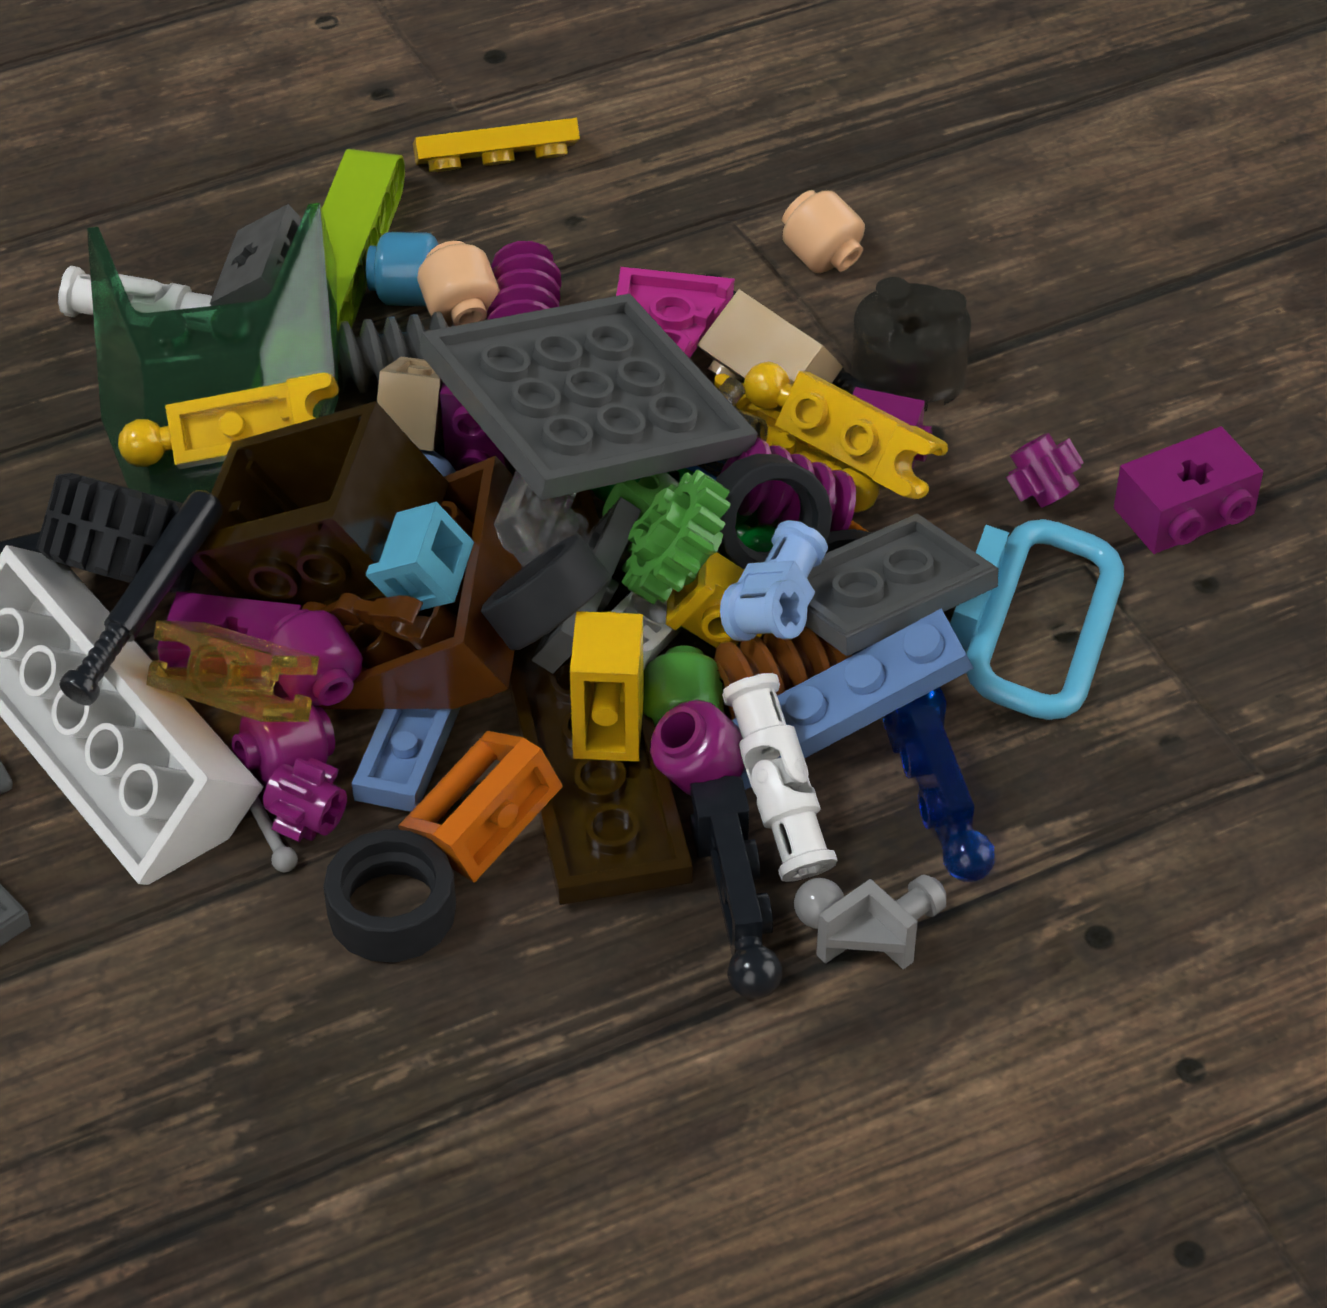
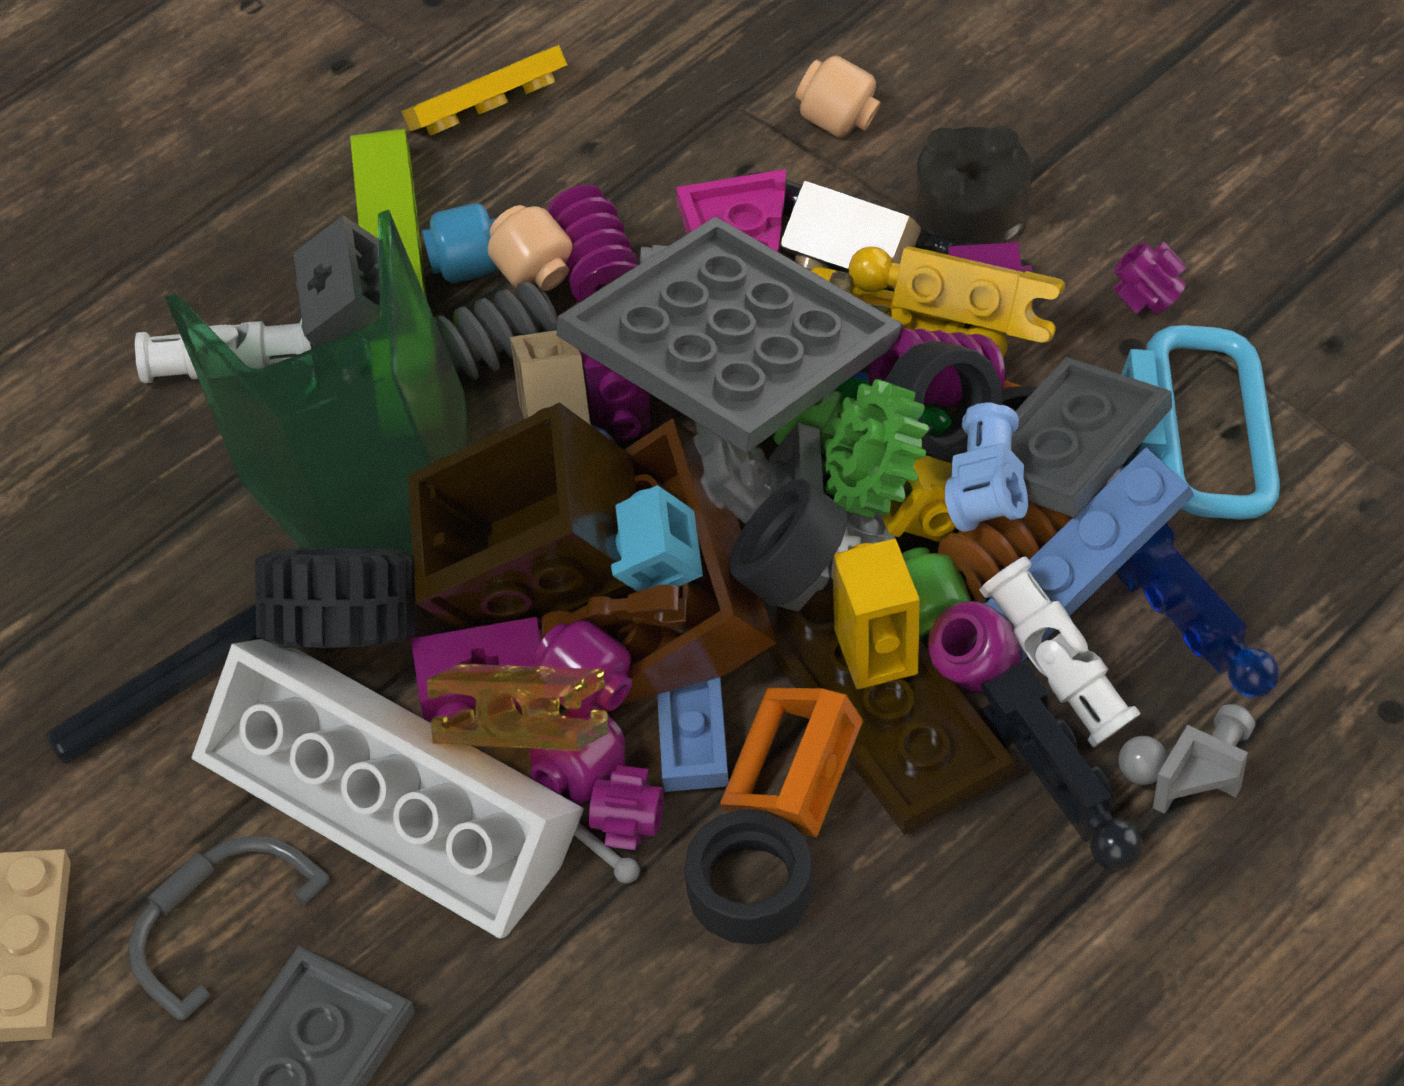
camera: 15 degrees left, 5 degrees up
black piece [59,490,223,706] -> none
yellow plate [118,372,338,469] -> none
magenta brick [1114,426,1263,554] -> none

